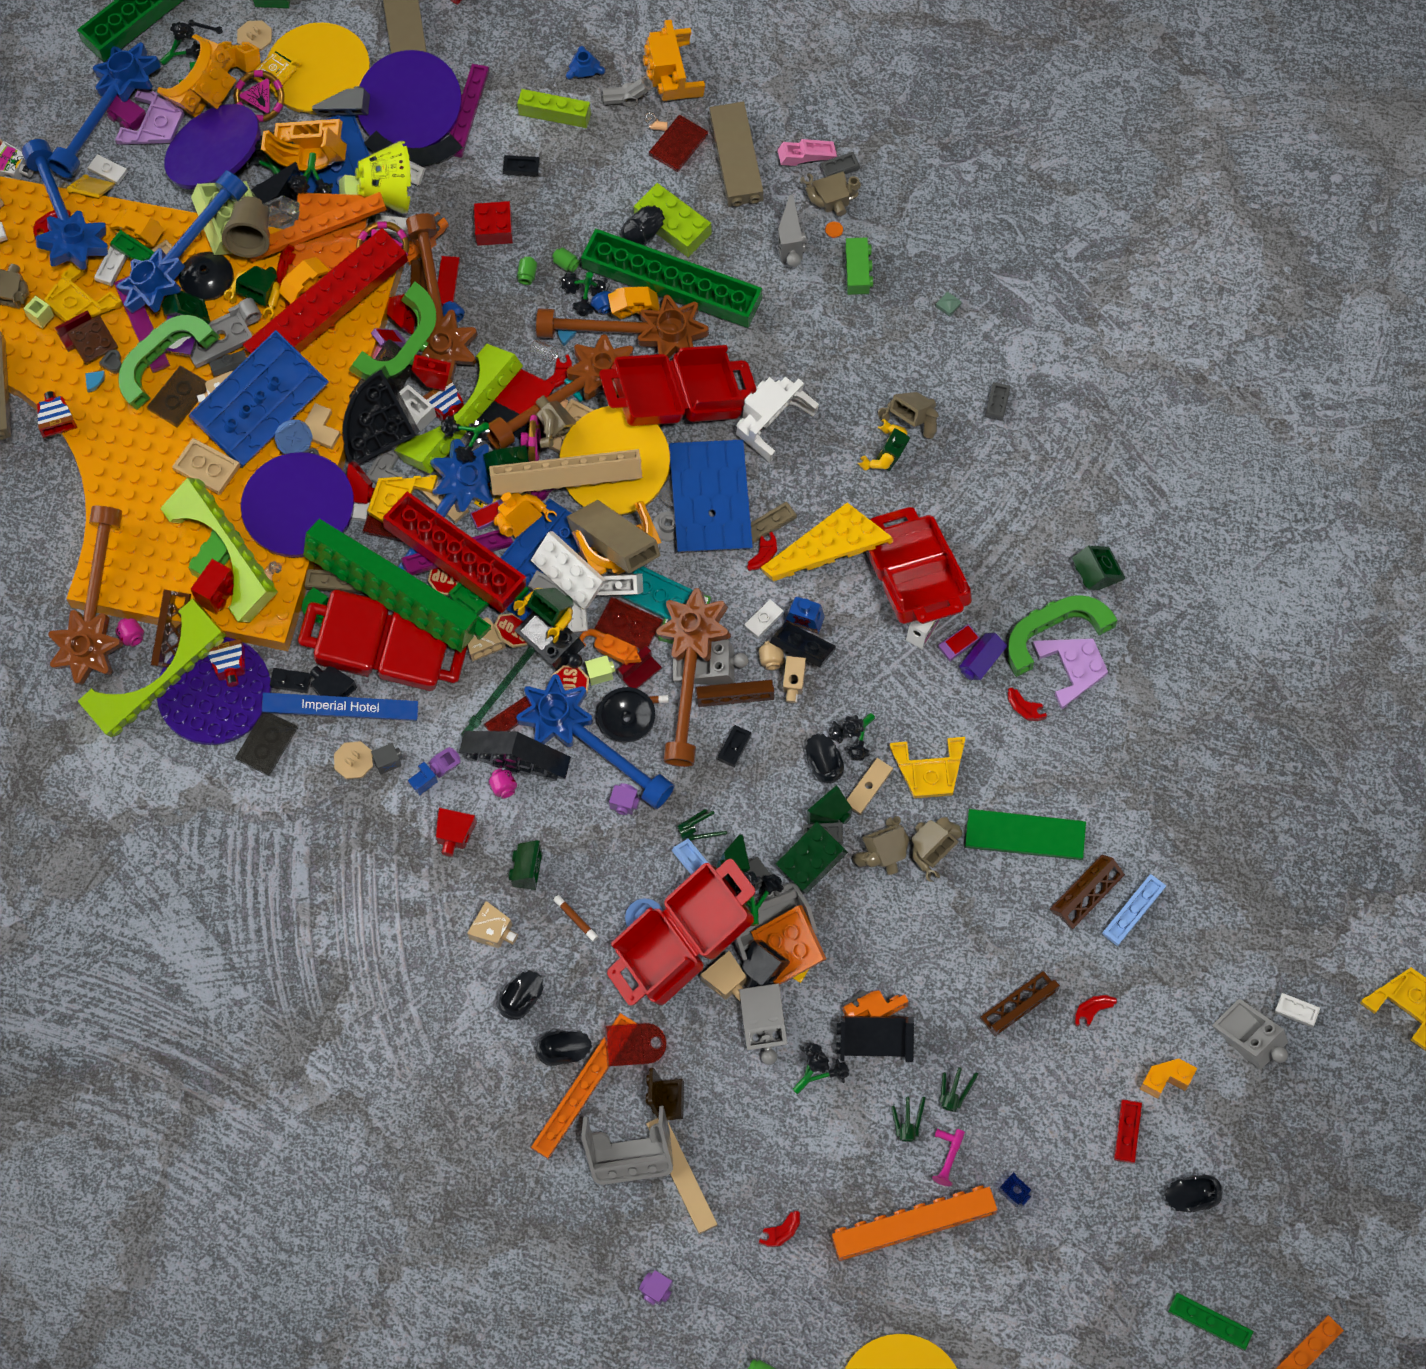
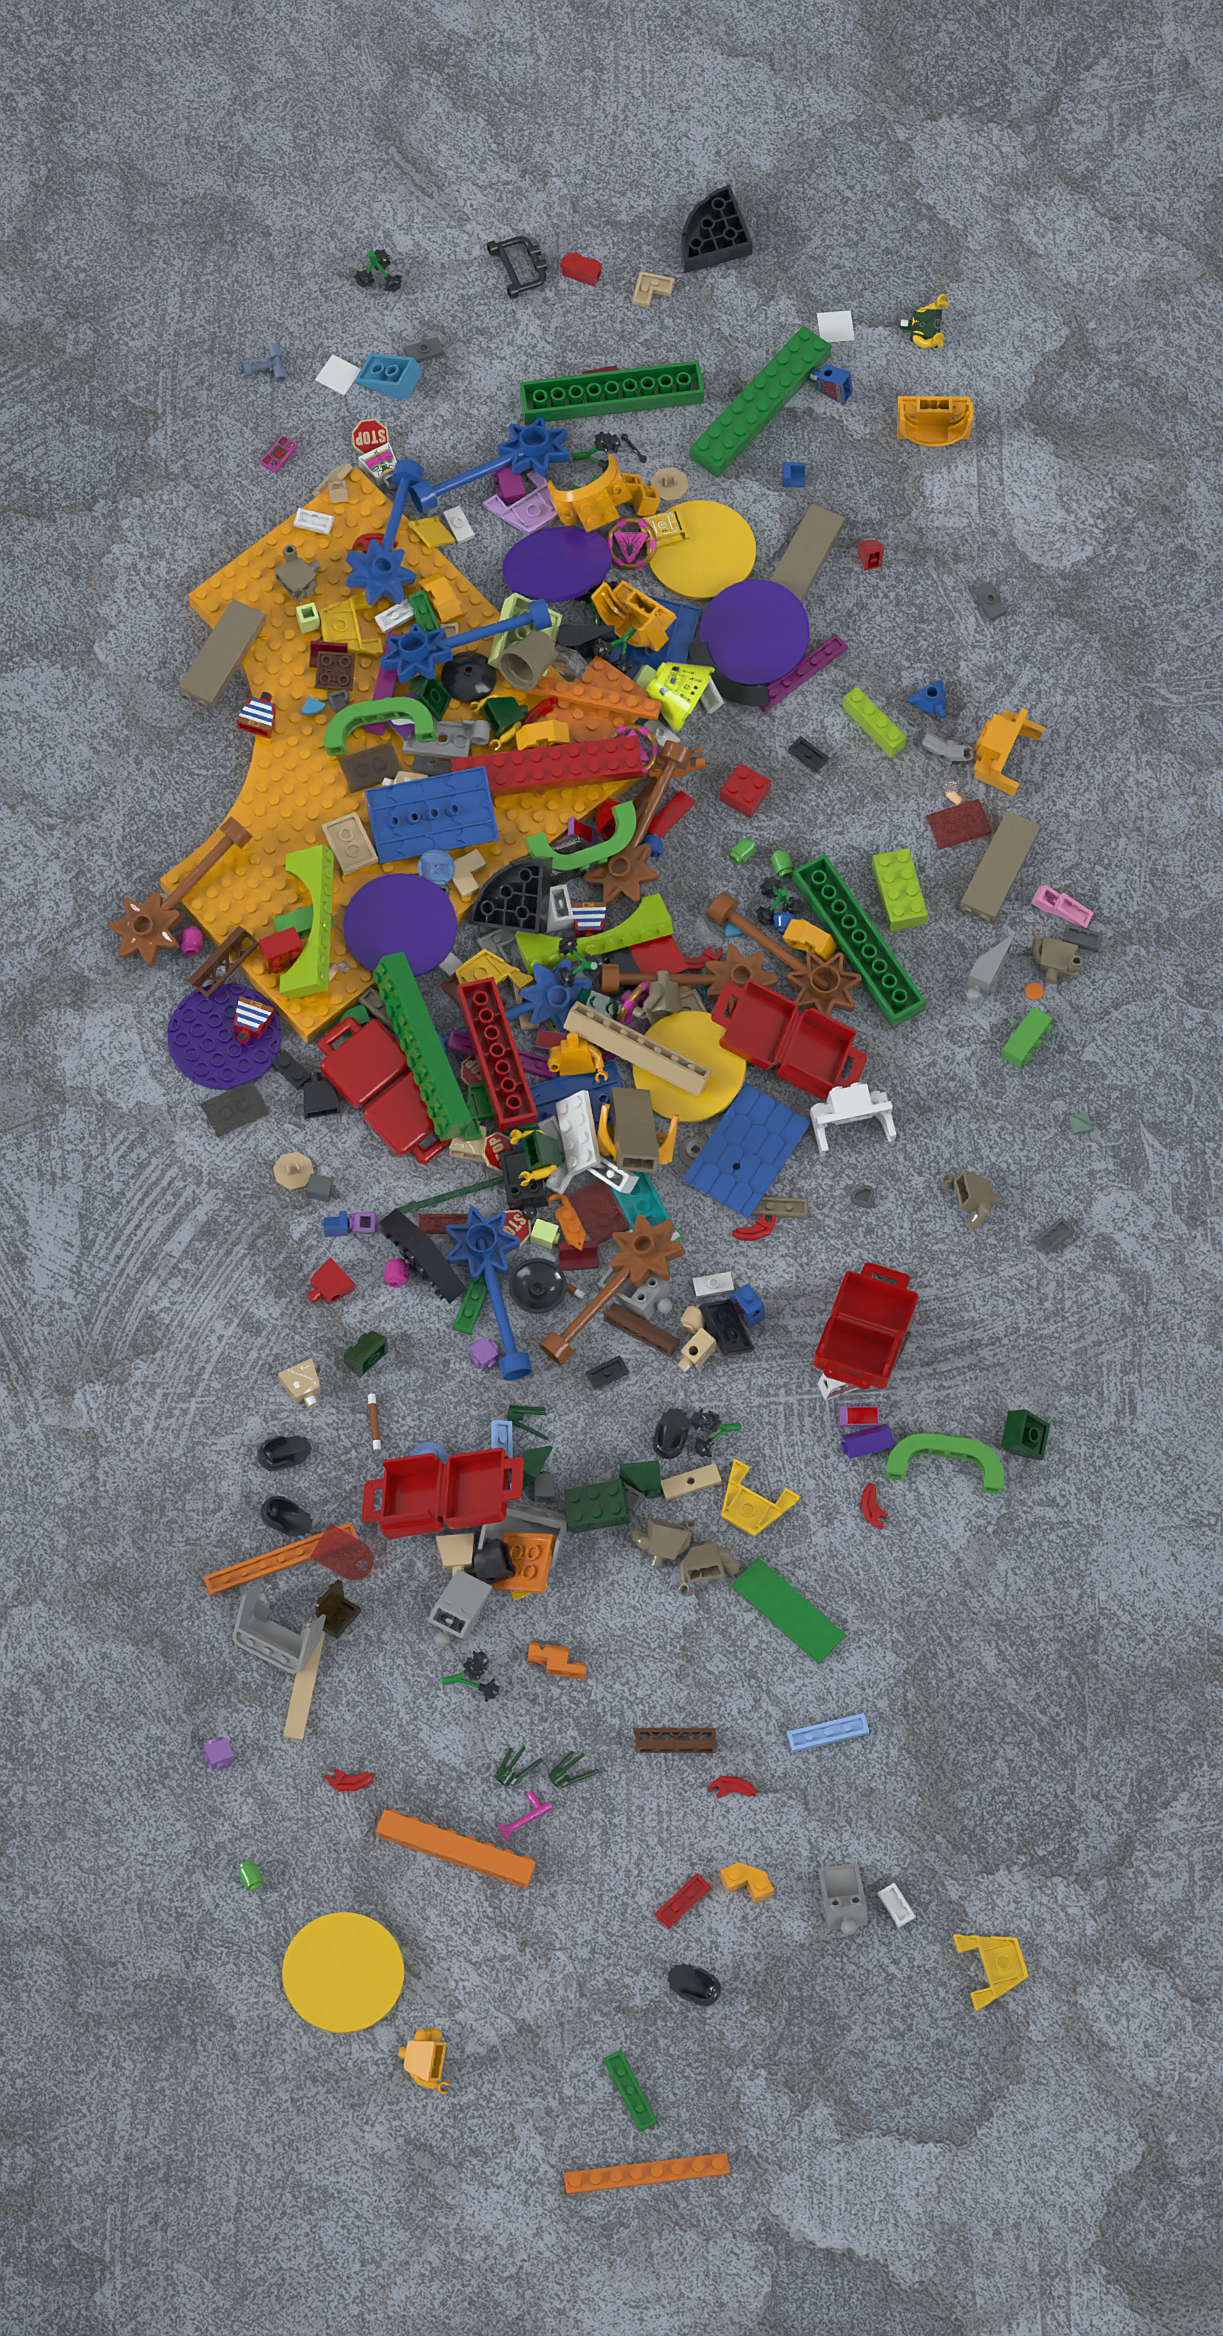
camera: 30 degrees right, 0 degrees up
lime arch [78,598,226,737] -> none
blue tile [262,693,418,721] -> none
dark grey slope [312,86,370,116] -> none
red slope [347,461,375,504] -> none
red slope [412,354,451,391] -> none
black hair [621,205,665,246] -> none
black plant [733,871,784,926] -> none
yellow wing [761,502,893,582] -> none
black panel [836,1016,914,1062] -> none
torso [858,419,910,471] -> none
clear blue brick [999,1172,1032,1208] -> none
lavender wing [1032,639,1108,709] -> none
reddish brown fence [1050,854,1125,929] -> none
none -> green tile [452,1270,496,1336]
none -> dark grey tile [850,1185,874,1209]

